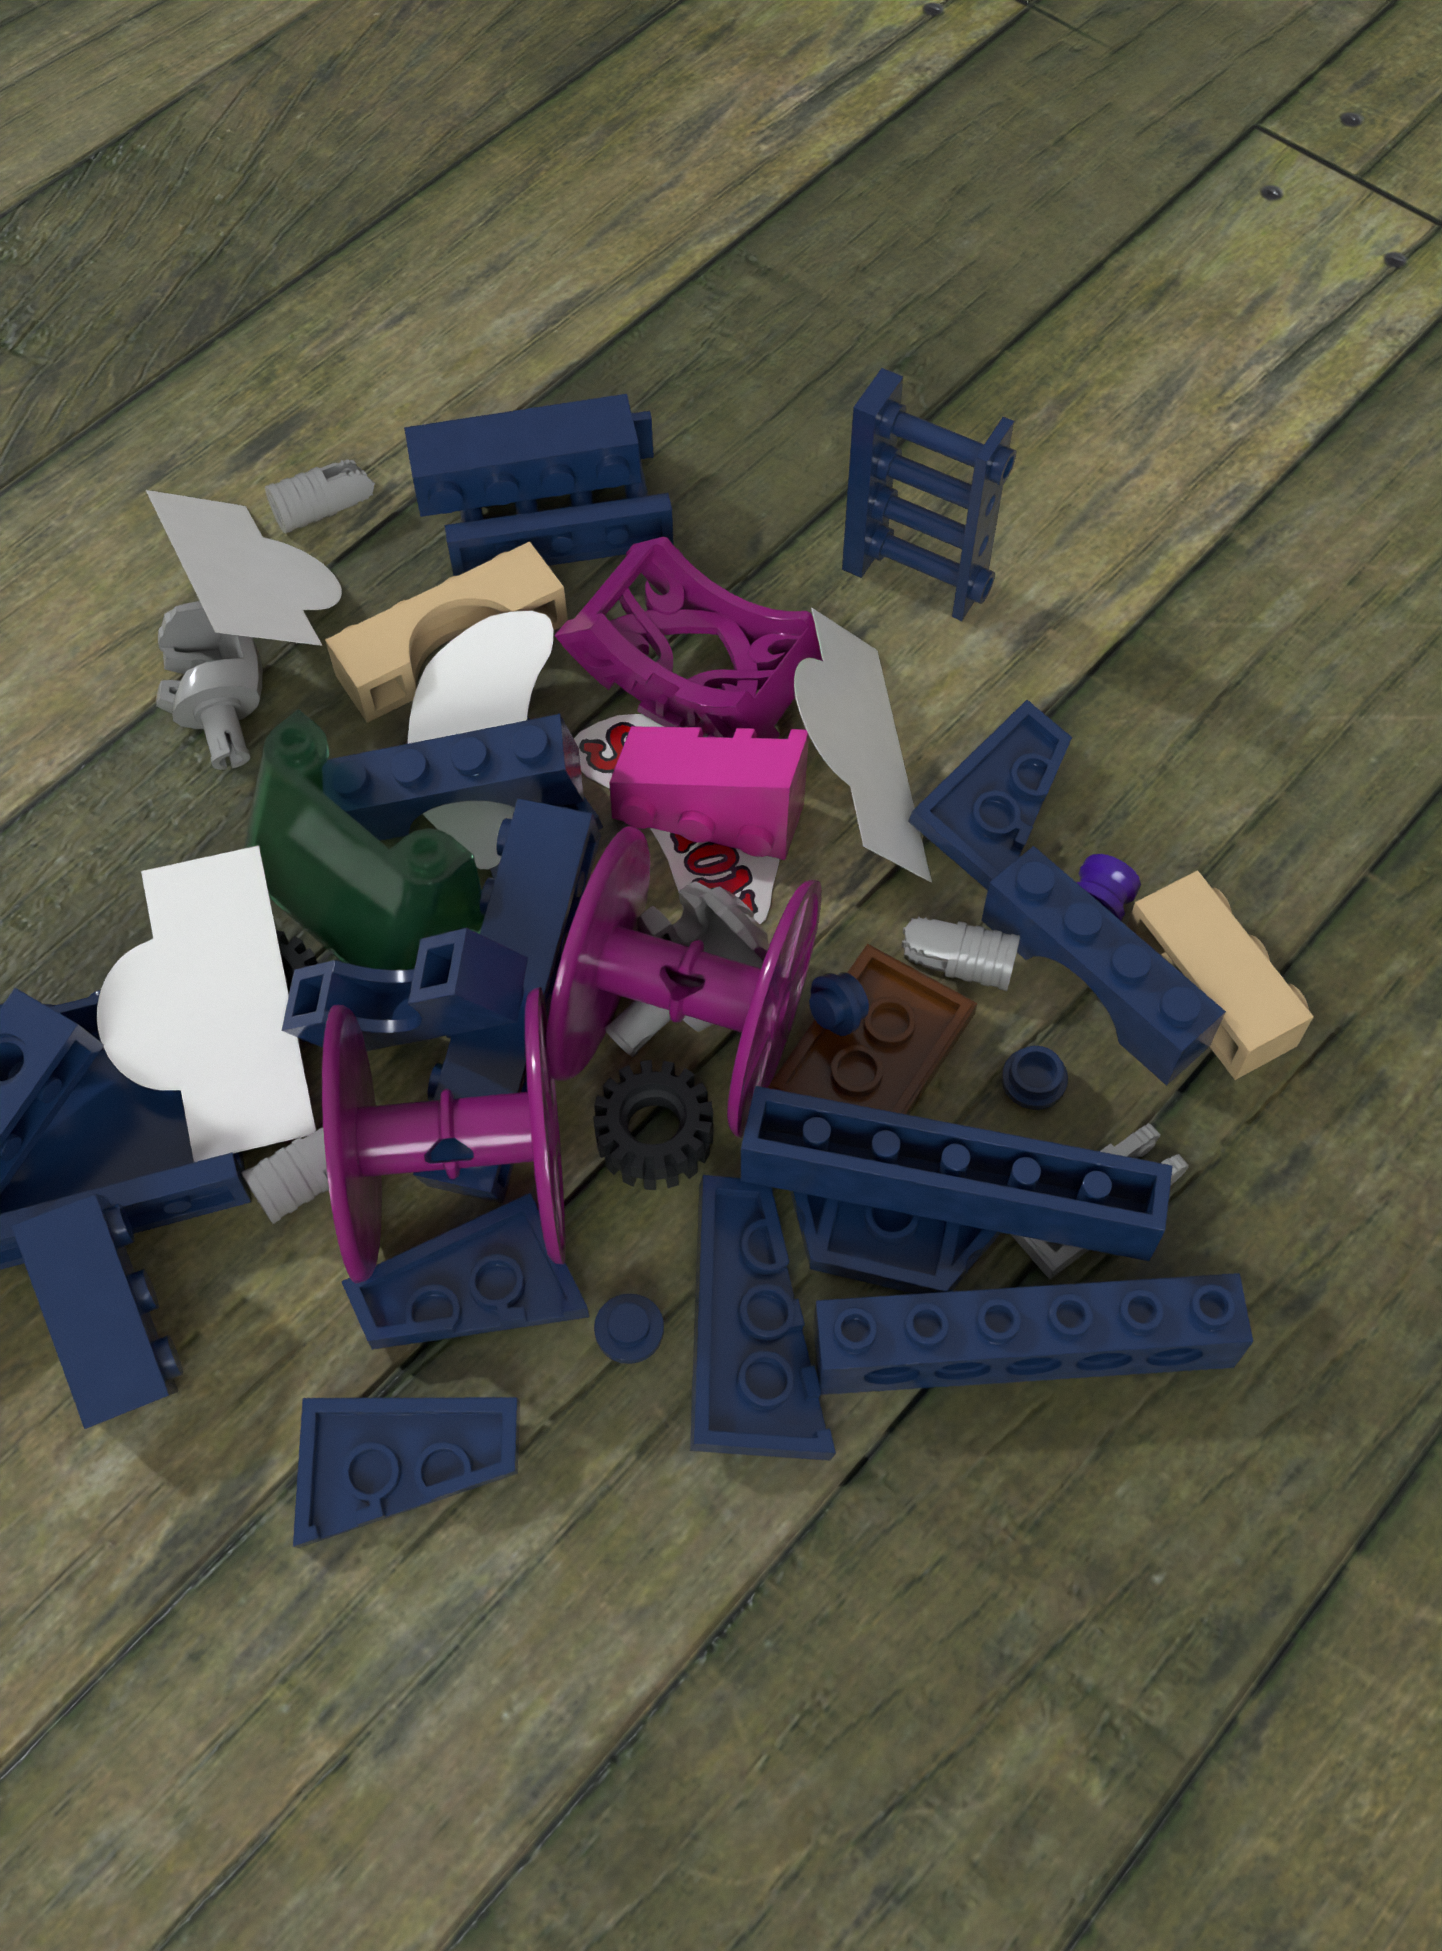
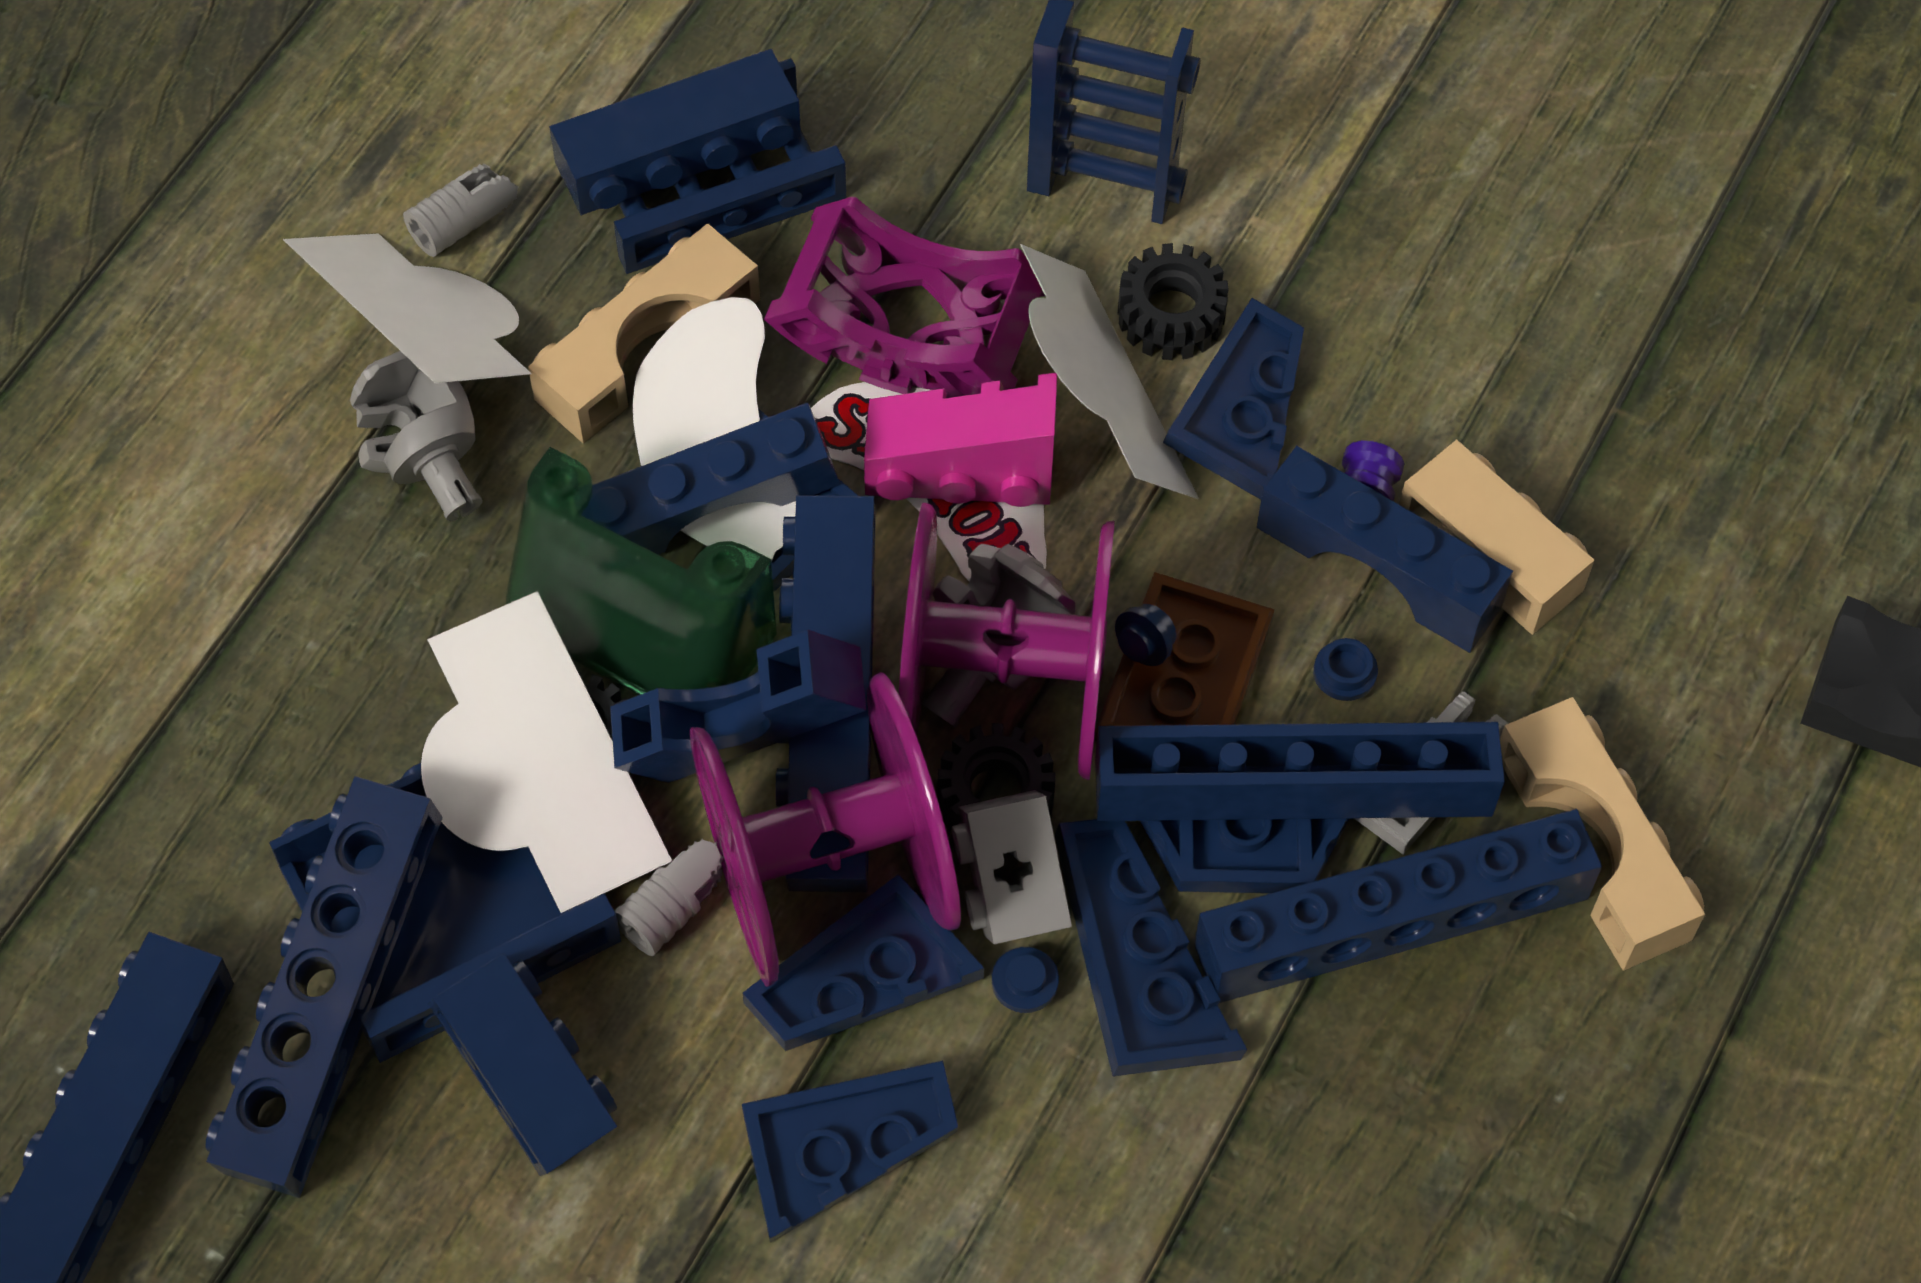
camera: 15 degrees left, 0 degrees up
light grey hinge [902,917,1020,991] -> none
none -> light grey brick [951,790,1072,944]
none -> black tyre [1117,243,1229,360]
none -> tan arch [1500,697,1705,971]

